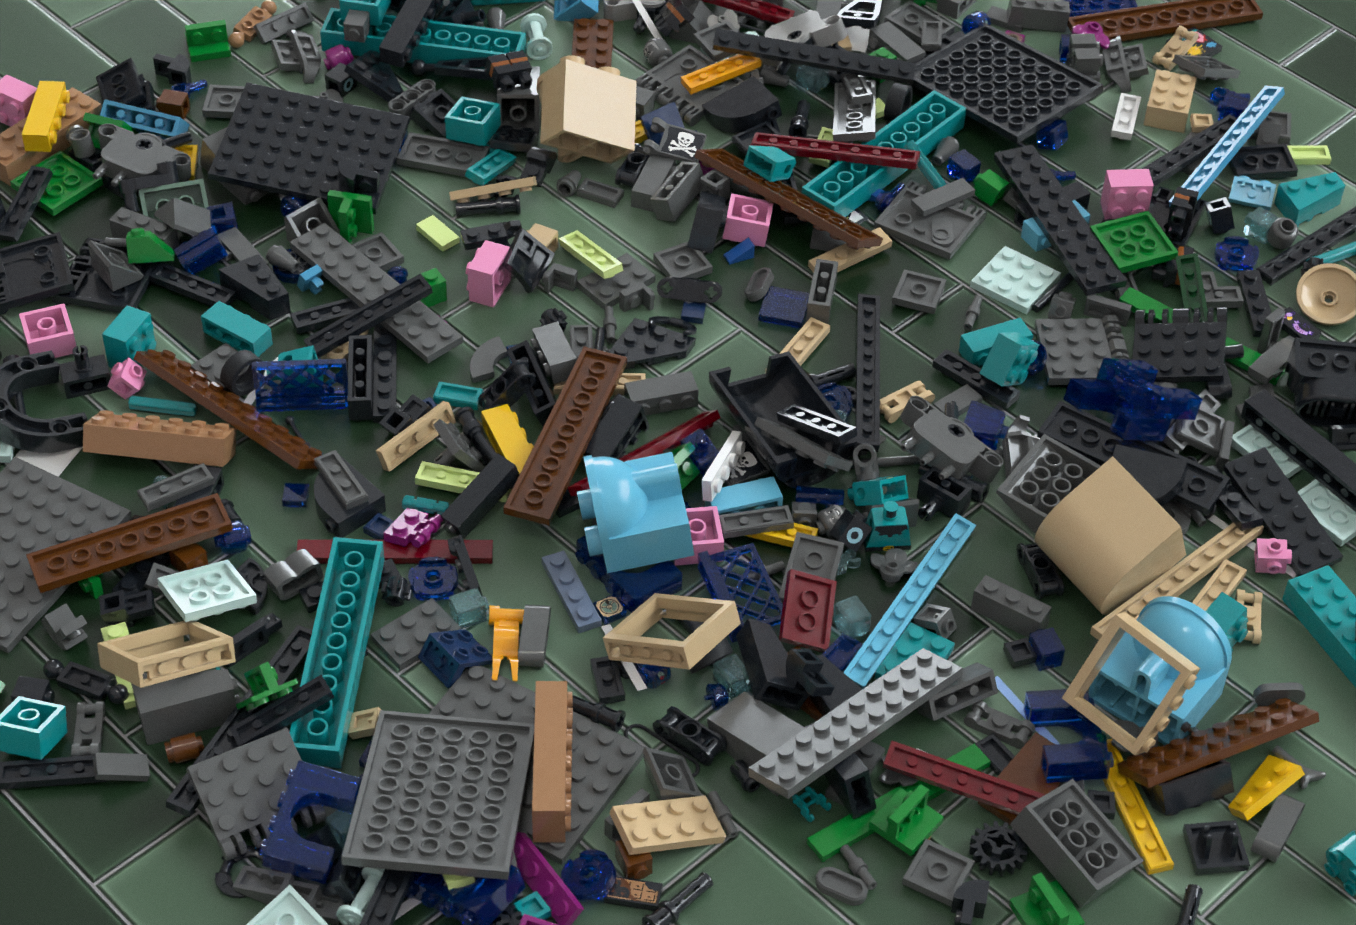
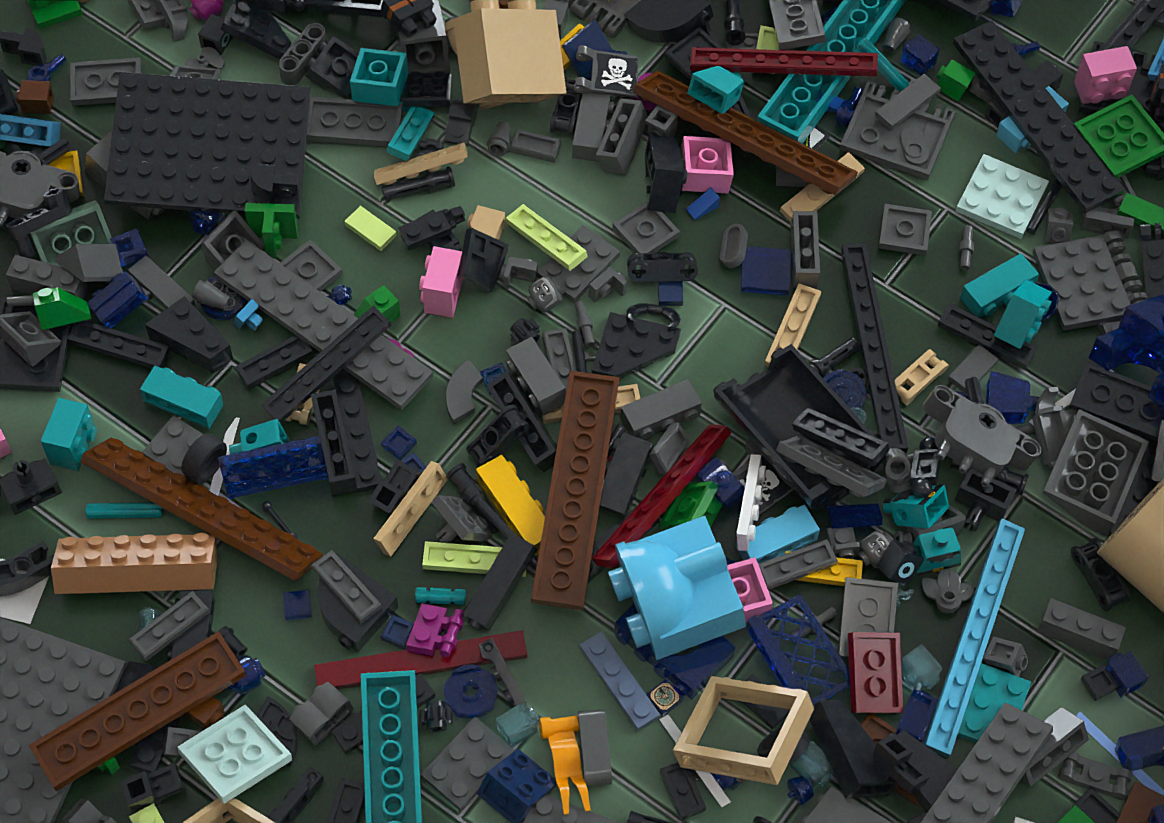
camera: 10 degrees left, 15 degrees up
bright pink brick [107,358,147,400] -> none
teal tile [433,381,483,411] -> none
none -> clear blue tile [381,425,417,460]
none -> dark grey head [527,276,564,312]
none -> dark grey tile [649,422,689,474]
none -> black plate [910,437,941,498]

